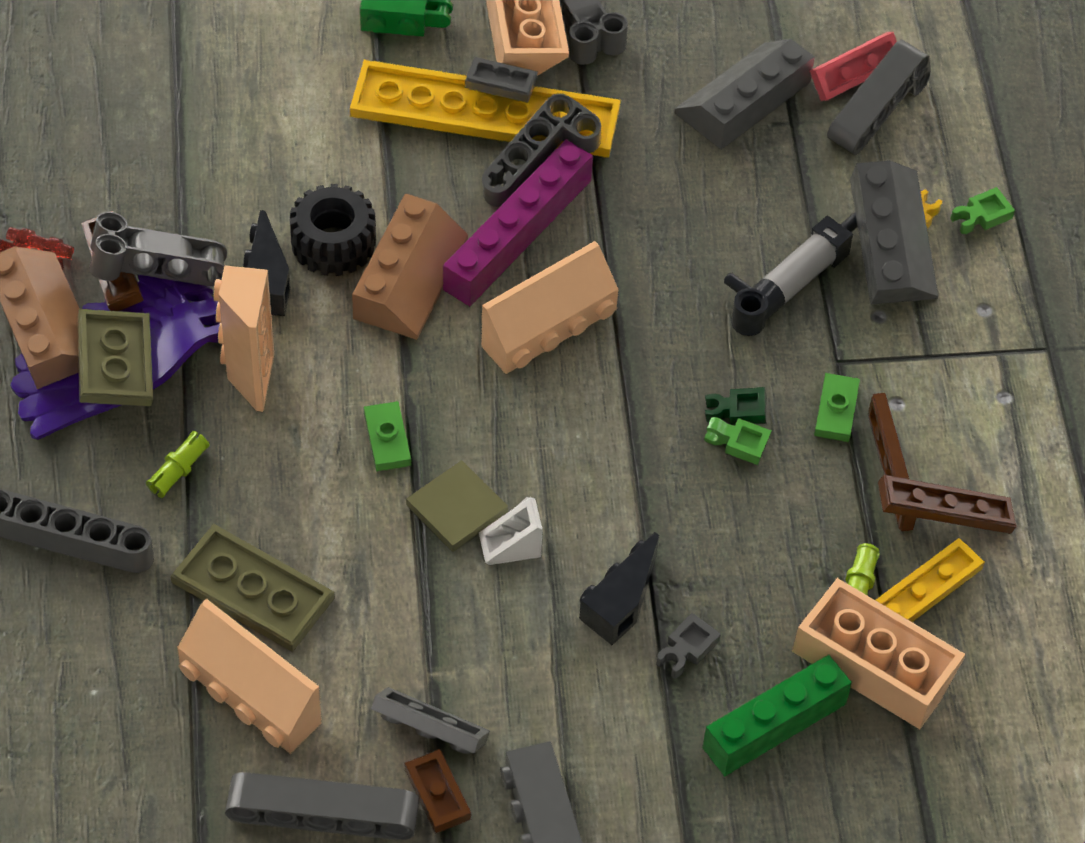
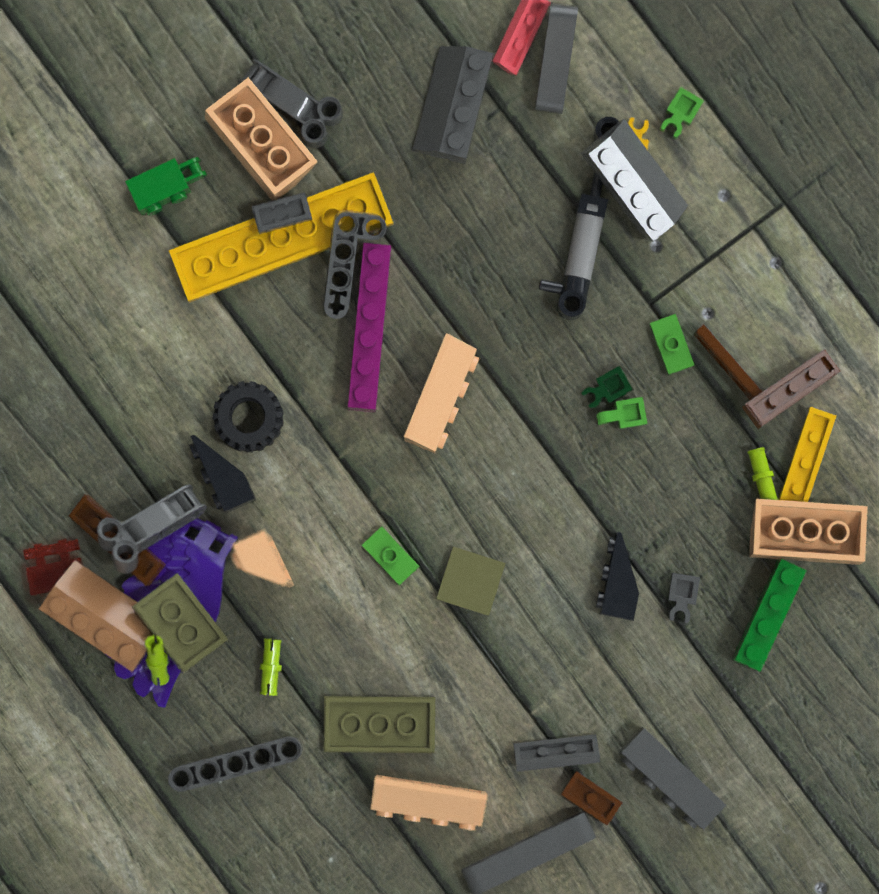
camera: 30 degrees left, 30 degrees up
medium nougat slope [352,193,468,340] -> none
white slope [479,497,543,565] -> none
none -> lime pin [145,636,169,686]

